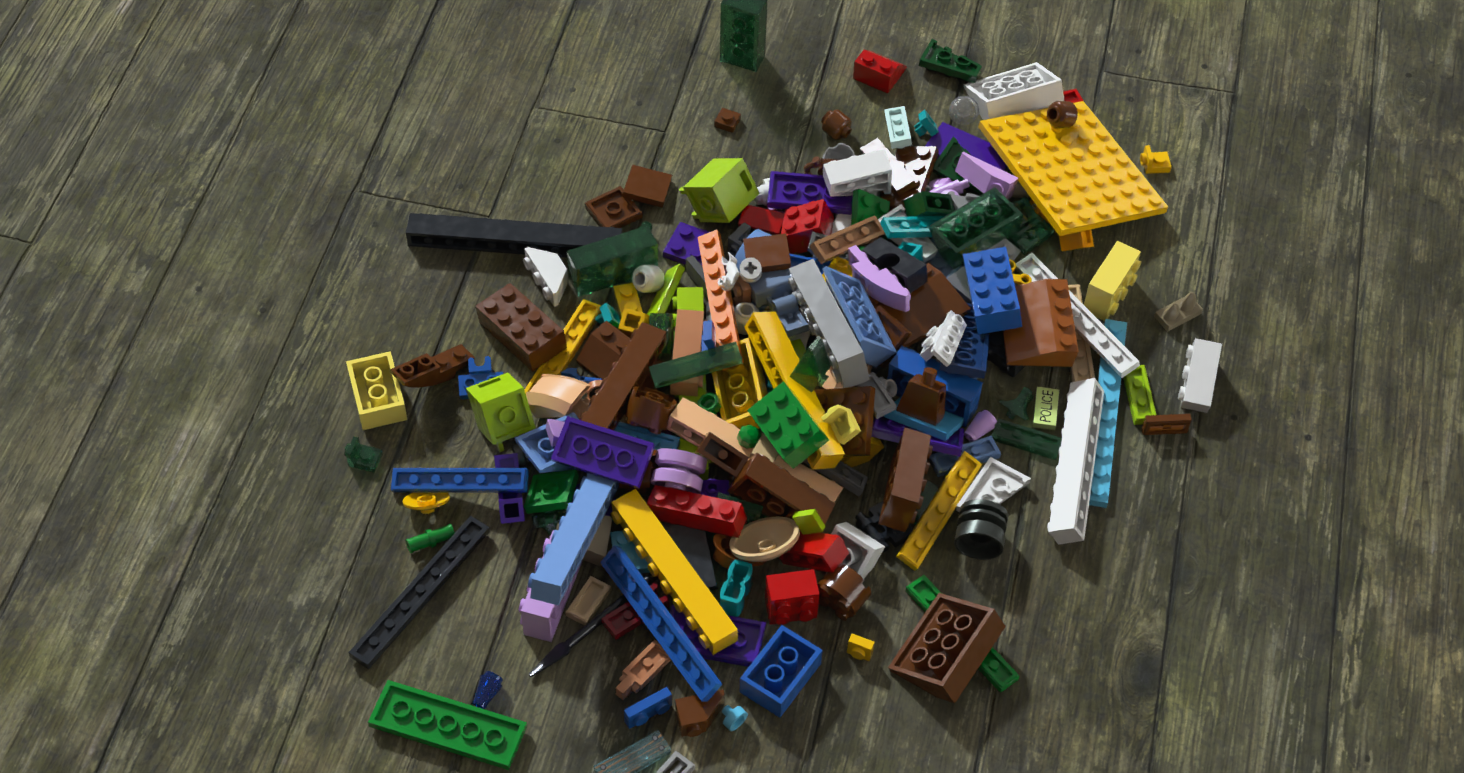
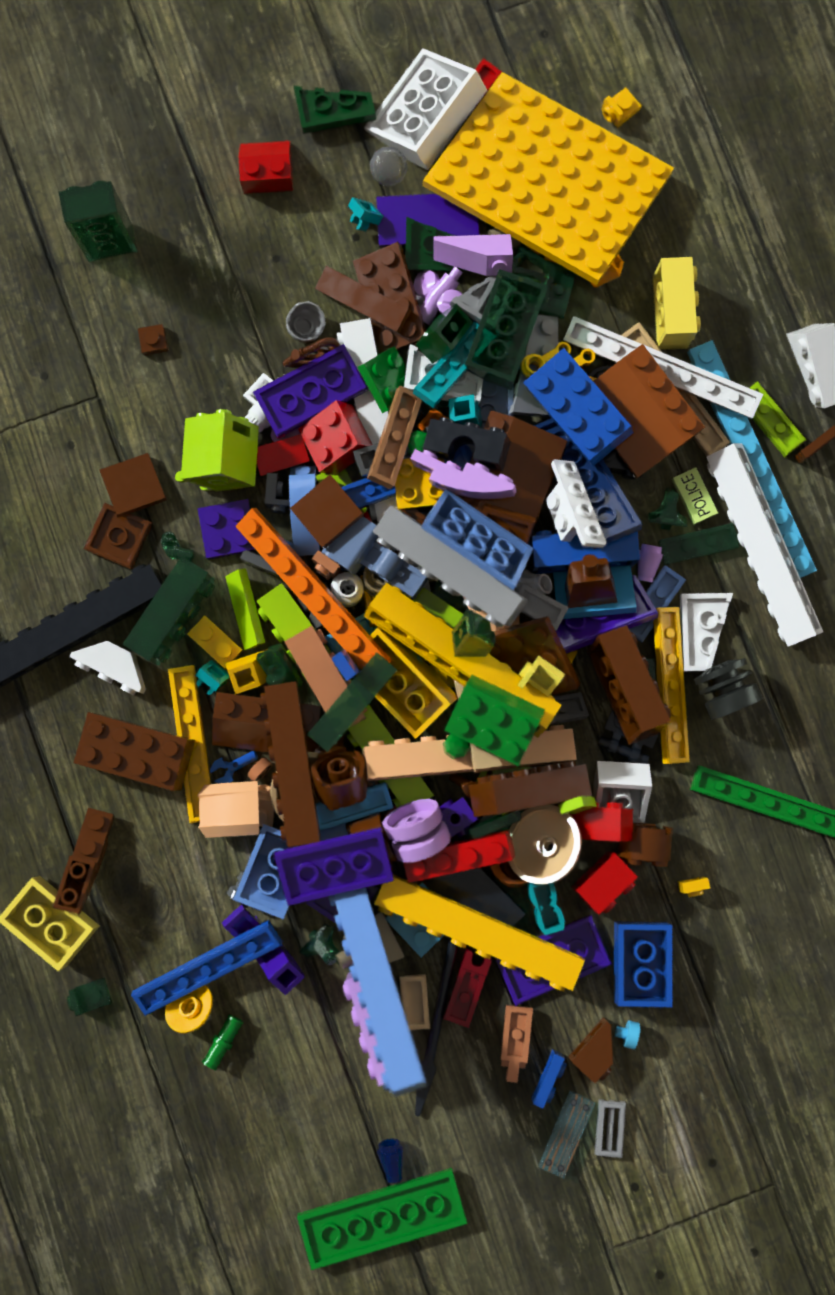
camera: 35 degrees left, 30 degrees up
black plate [349,516,490,669] -> none
blue plate [458,356,503,400] -> none
lime container [466,373,536,452] -> none
green plate [523,469,579,514] -> none
lavender slope [546,419,565,447] -> none
blue plate [600,545,722,702] -> none
white head [632,265,664,293] -> none
reddish brown slope [694,432,749,477] -> none
green tile [697,392,721,414] -> none
white arm [718,252,740,291] -> none
white wheel [740,258,762,283] -> none
reddish brown head [821,109,852,140] -> none
white wedge [823,149,892,197] -> none
light aqua plate [884,106,912,149] -> none
reddish brown slope [888,593,1006,703] -> none
reddish brown head [1047,101,1078,128] -> none
dark tan tile [1154,292,1203,332] -> none

